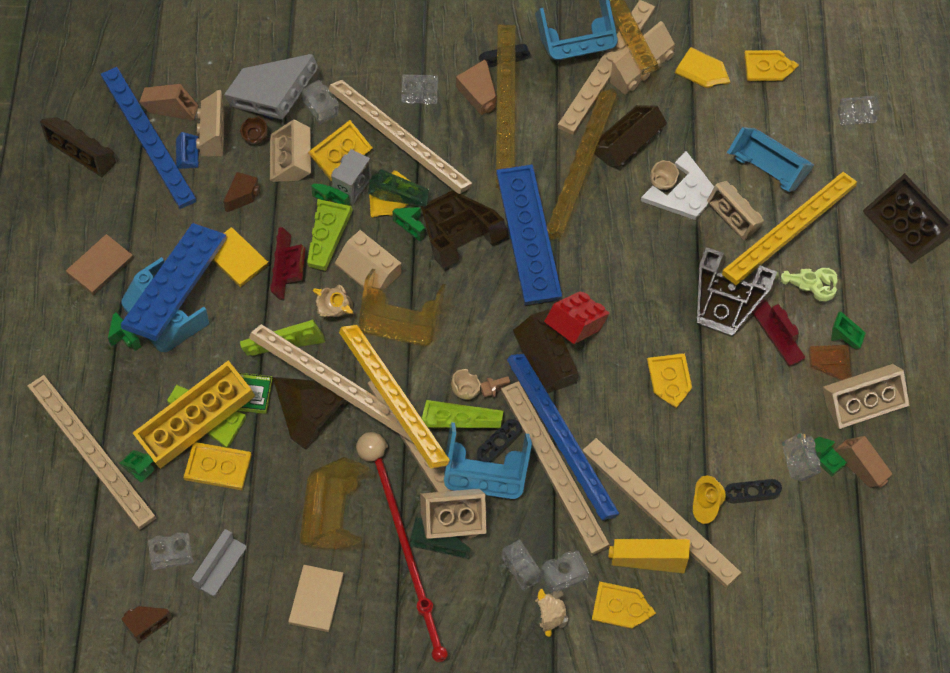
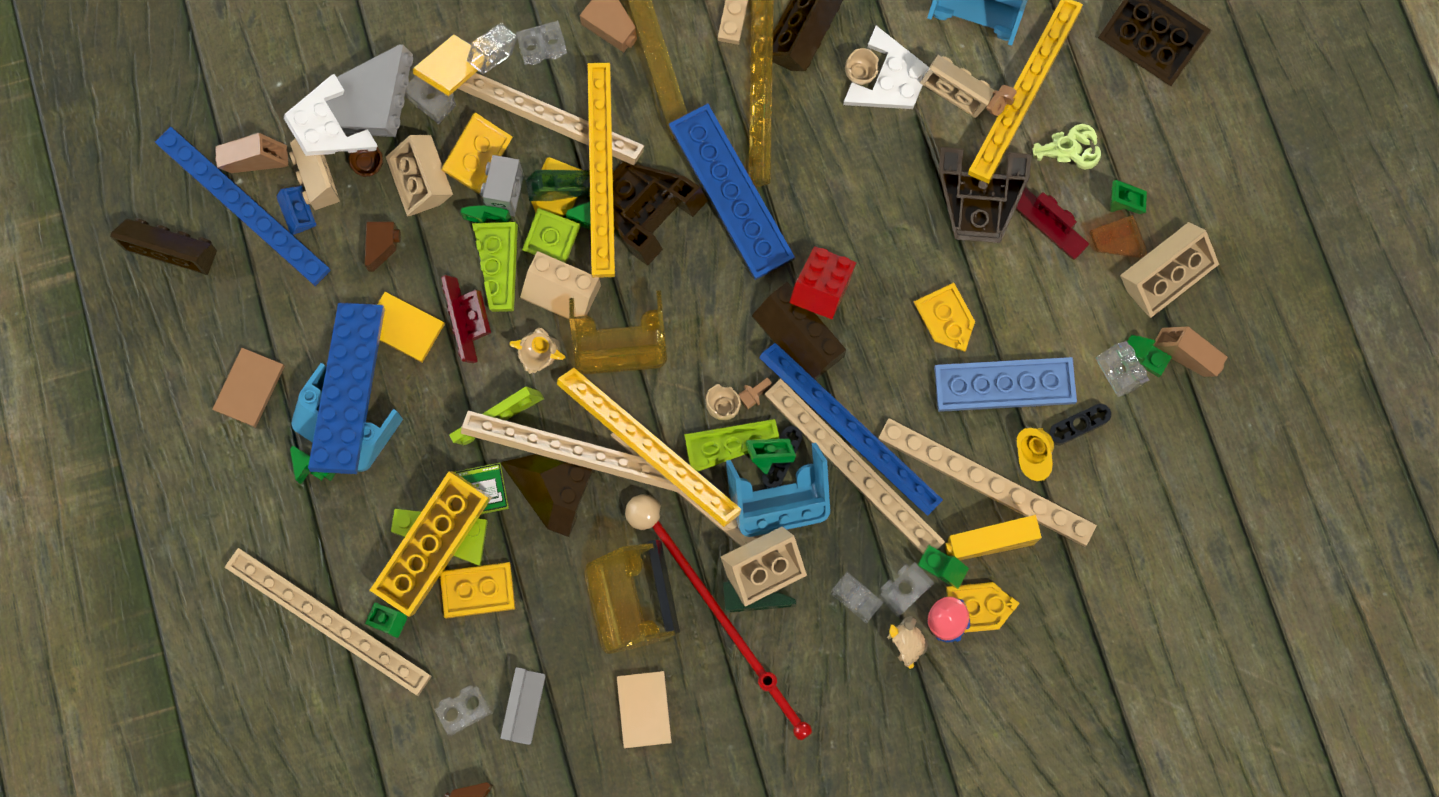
camera: 15 degrees left, 15 degrees up
none -> white wing [284,74,377,156]
none -> yellow tile [413,35,489,96]
none -> clear brick [467,23,517,74]
none -> lime tile [522,208,581,263]
none -> yellow plate [588,63,615,278]
none -> black tile [647,539,680,634]
none -> green slope [745,439,796,474]
none -> green slope [917,545,969,589]
none -> coral hair [928,597,970,642]
none -> medium blue plate [934,357,1077,412]
none -> medium nougat piece [986,85,1017,116]

